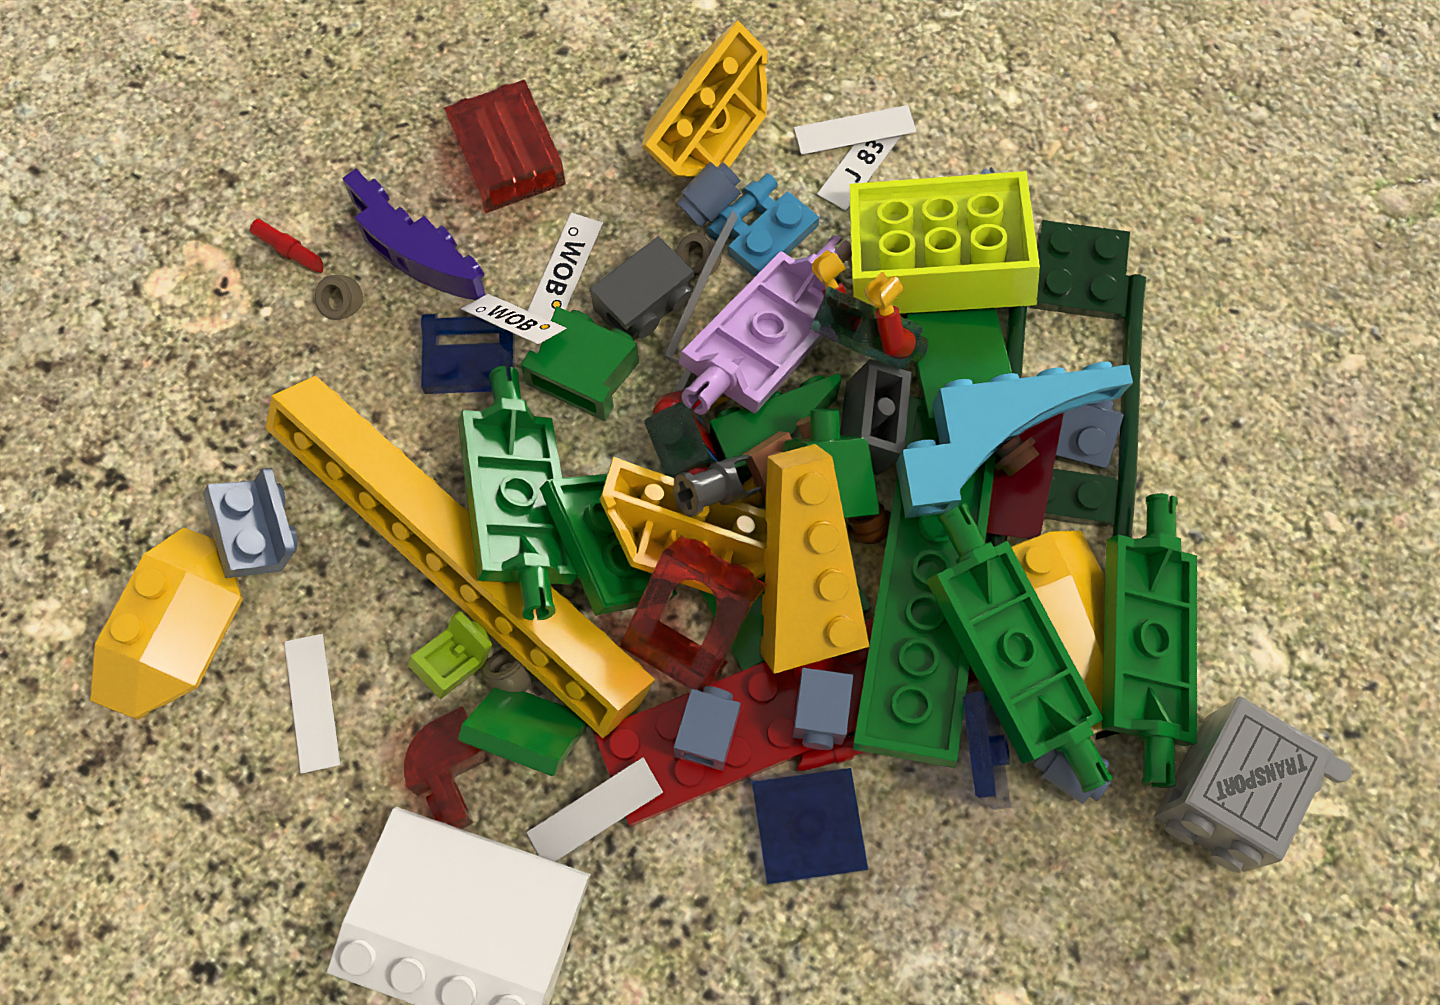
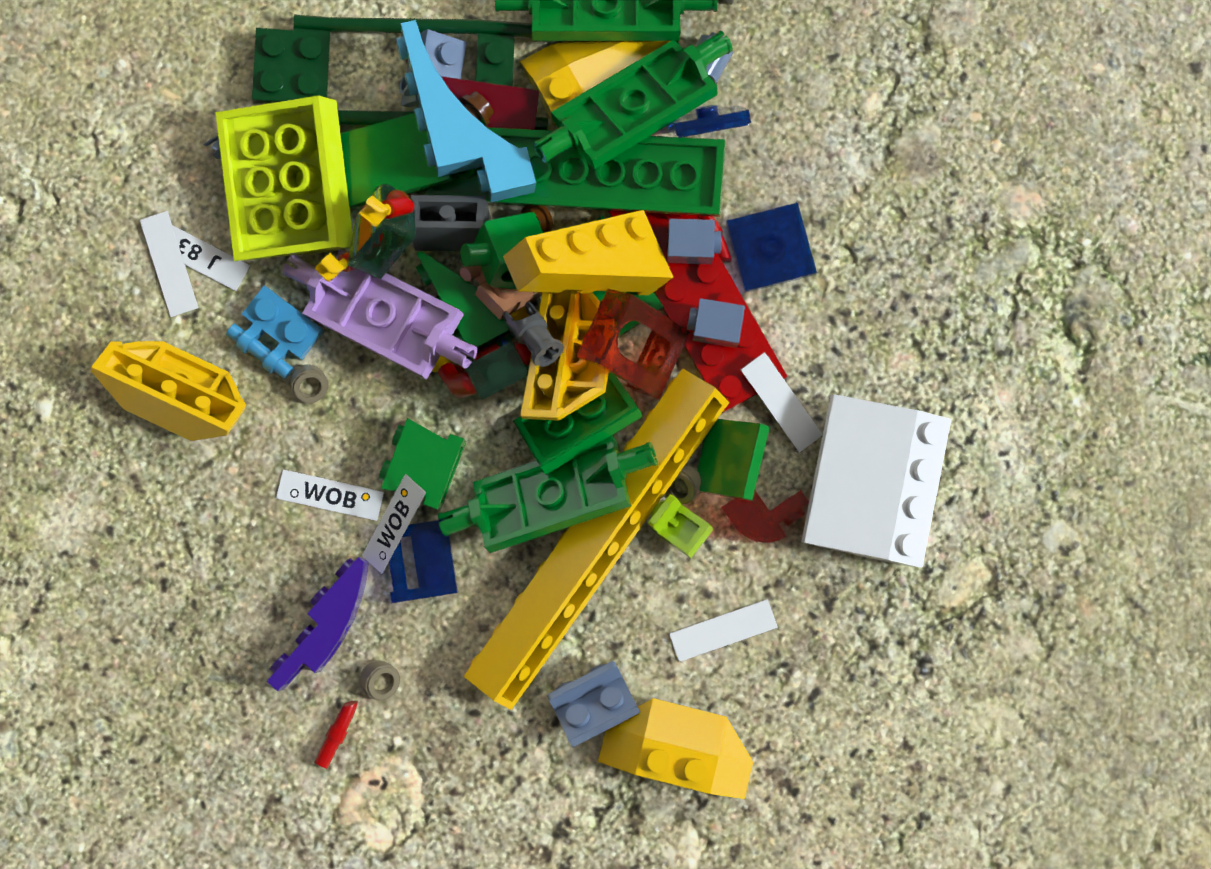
camera: 95 degrees left, 15 degrees up
clear red brick [444,79,566,213] -> none
dark grey brick [590,236,694,340] -> none
light grey piece [664,210,738,391] -> none
sand blue brick [676,162,741,228] -> none

